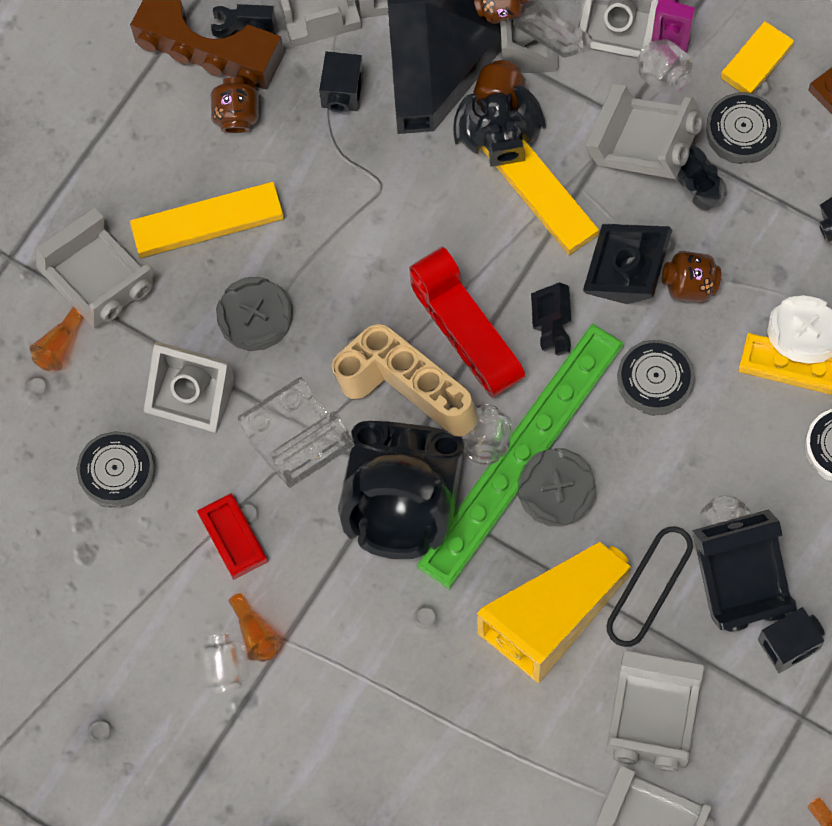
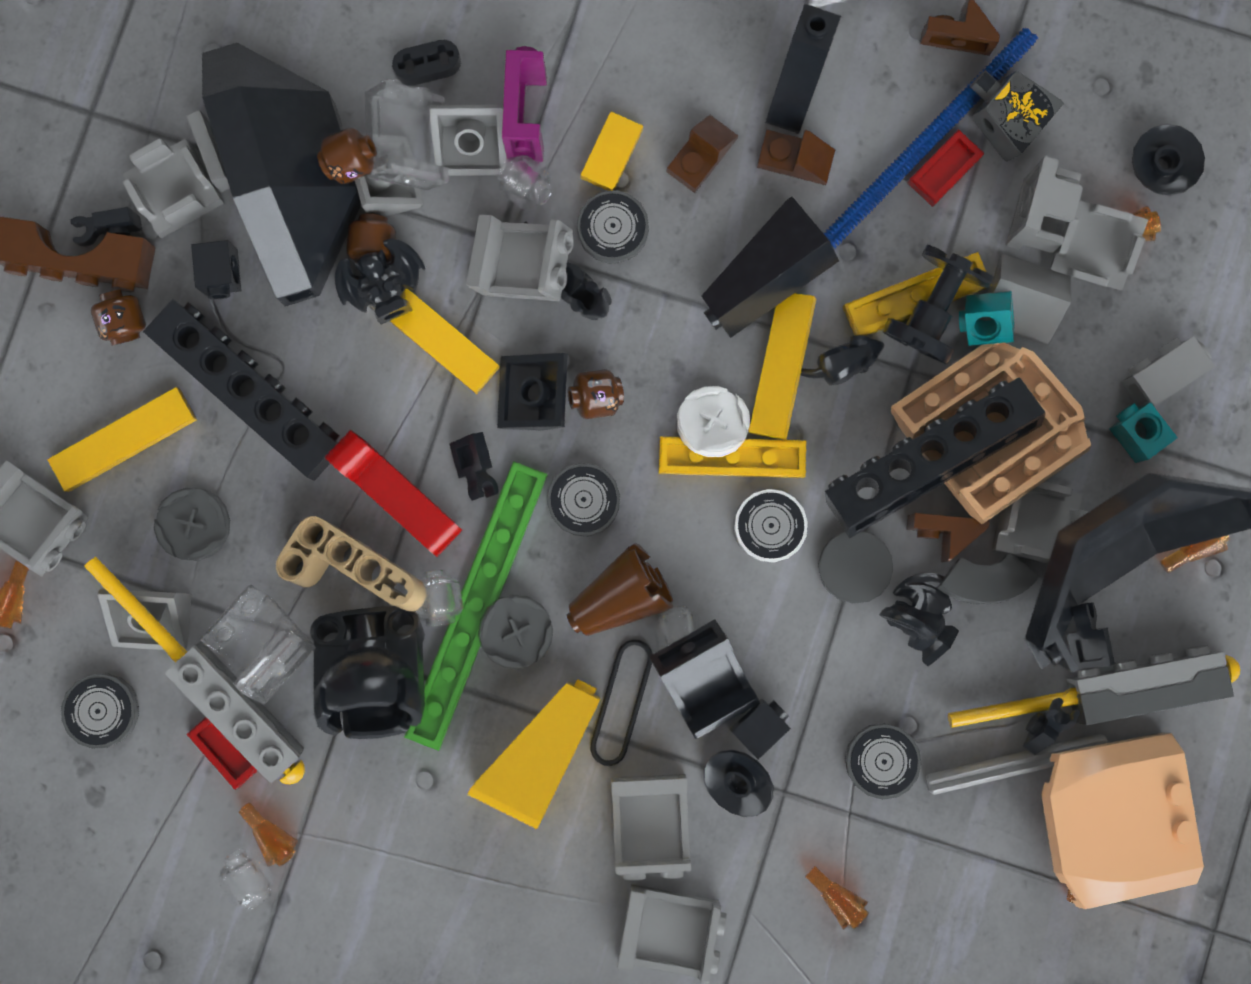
camera: 20 degrees left, 15 degrees up
none -> light grey piece [84,556,305,784]
none -> black brick [143,299,340,481]
none -> reddish brown cone [567,543,673,636]
none -> black dish [704,750,774,817]

